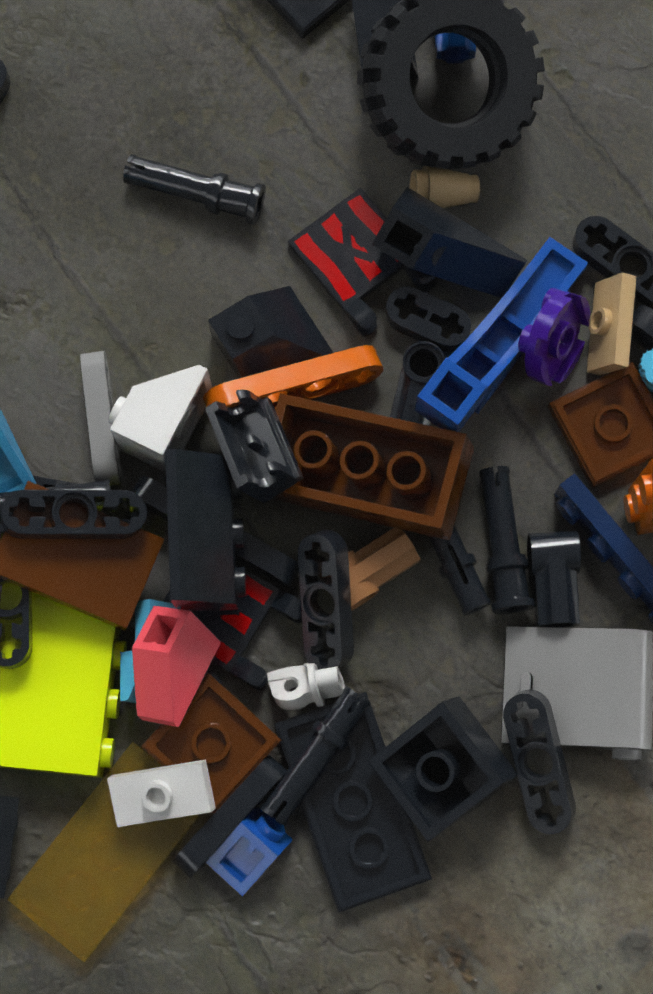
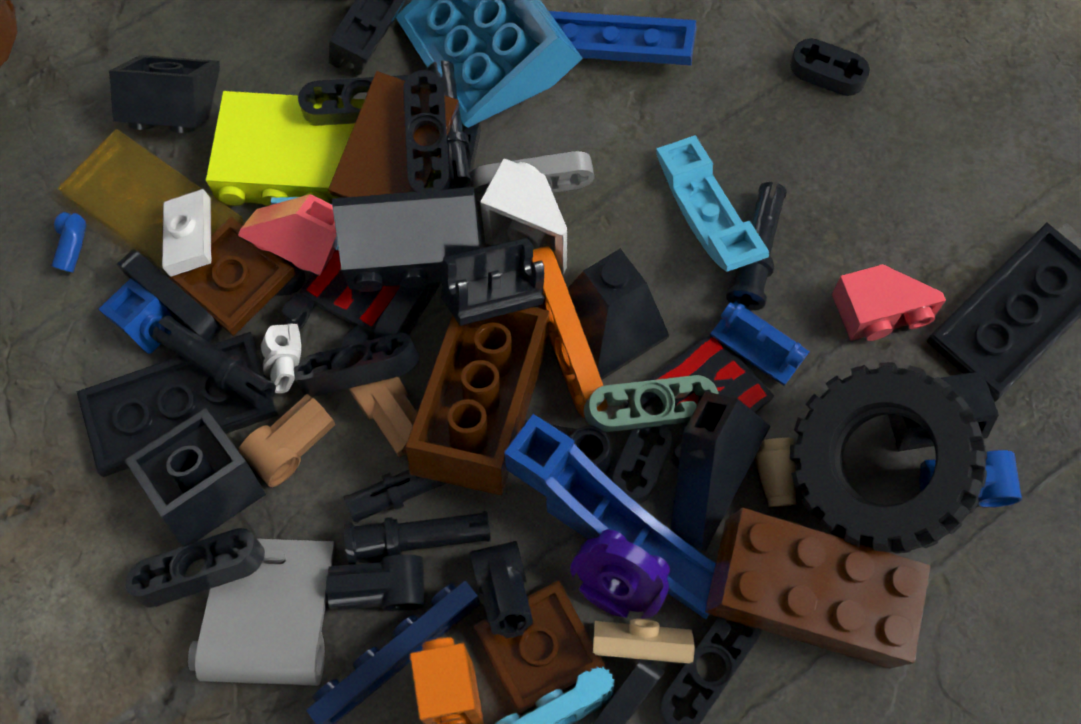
camera: 90 degrees right, 10 degrees down
none -> blue arm [51,212,87,273]
none -> medium nougat piece [238,394,336,487]
none -> black piece [470,540,533,639]
none -> sand green beam [584,375,718,432]
none -> medium azure slope [656,135,769,272]
none -> reddish brown brick [705,508,930,669]
none -> blue hinge [710,301,810,386]
none -> coral slope [832,264,946,341]

